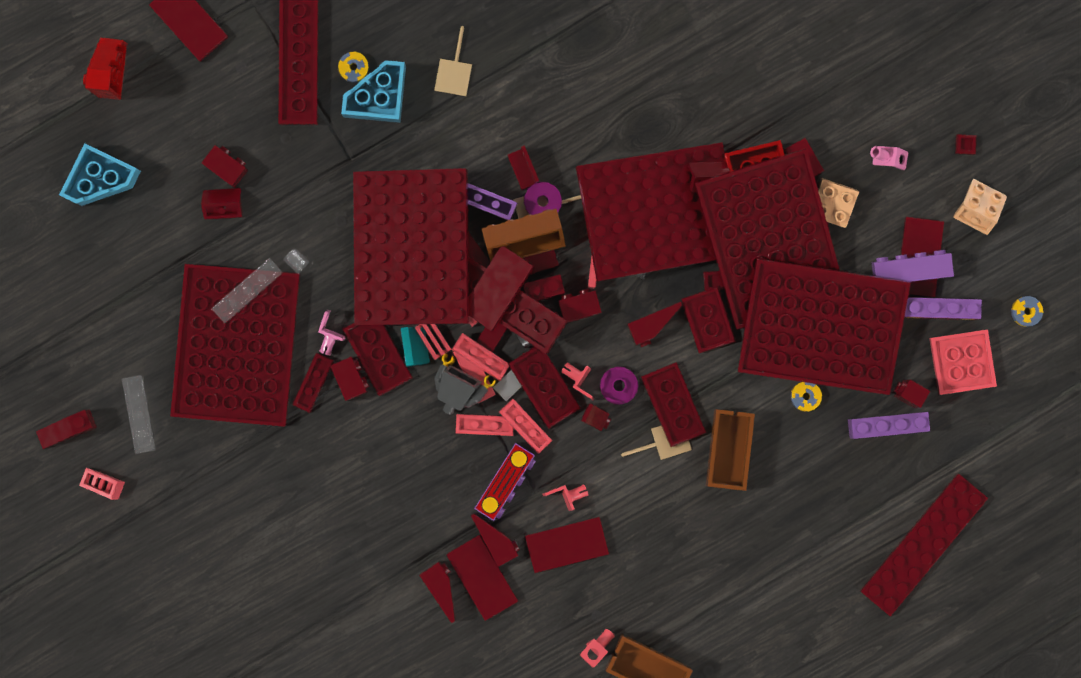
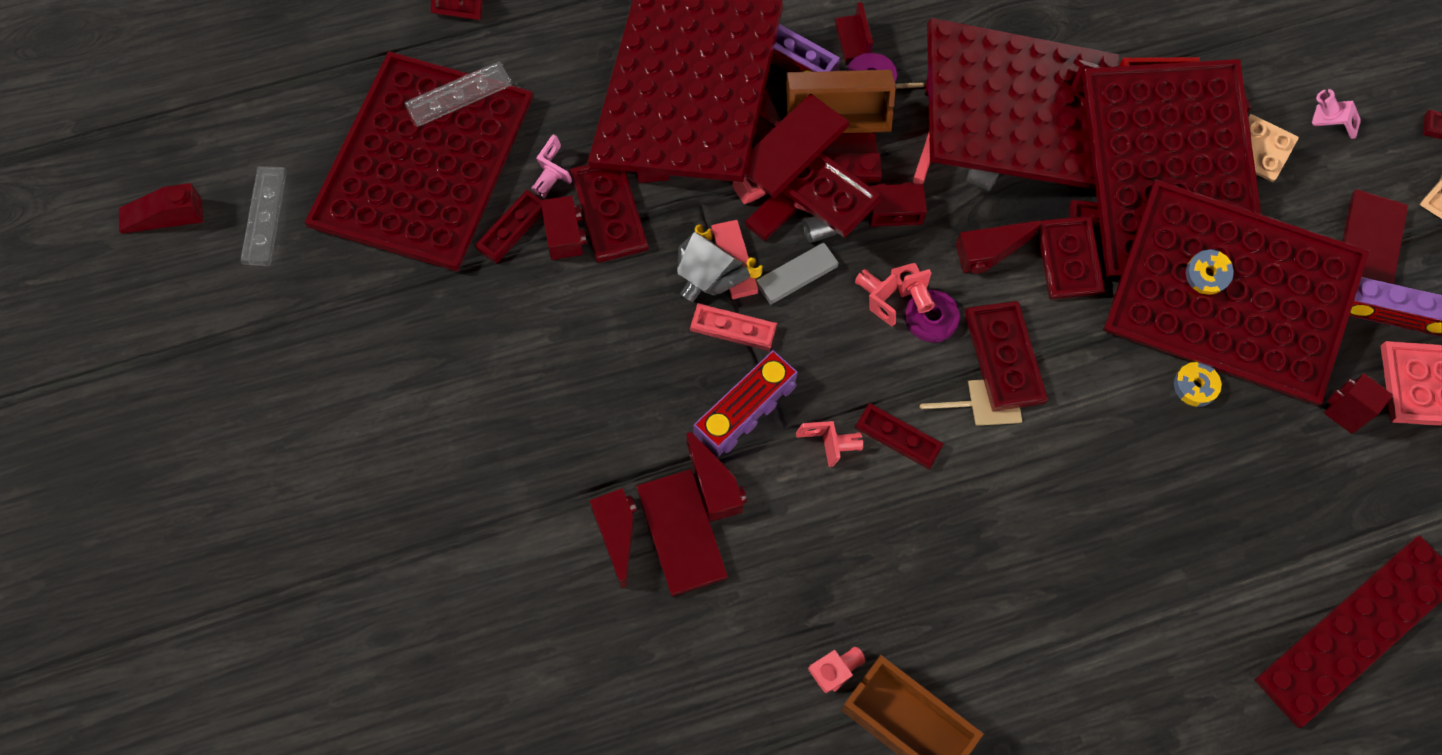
camera: 10 degrees right, 20 degrees down
coral slope [79,468,125,500] -> none
clear beam [283,248,309,273] -> none
teal panel [401,327,430,367] -> none
coral tile [414,324,451,360] -> none
coral tile [452,333,509,381] -> none
coral tile [499,399,552,454] -> none
dark red tile [508,346,581,429] -> none
dark red tile [525,517,609,573] -> none
dark red slope [580,403,611,431] -> none
dark orange piece [706,409,755,491] -> none
medium lavender brick [848,412,930,439] -> none
medium lavender brick [872,250,954,282] -> none
none -> dark red tile [855,403,944,470]
none -> coral bracket [891,263,935,313]
none -> piece [1186,249,1234,295]

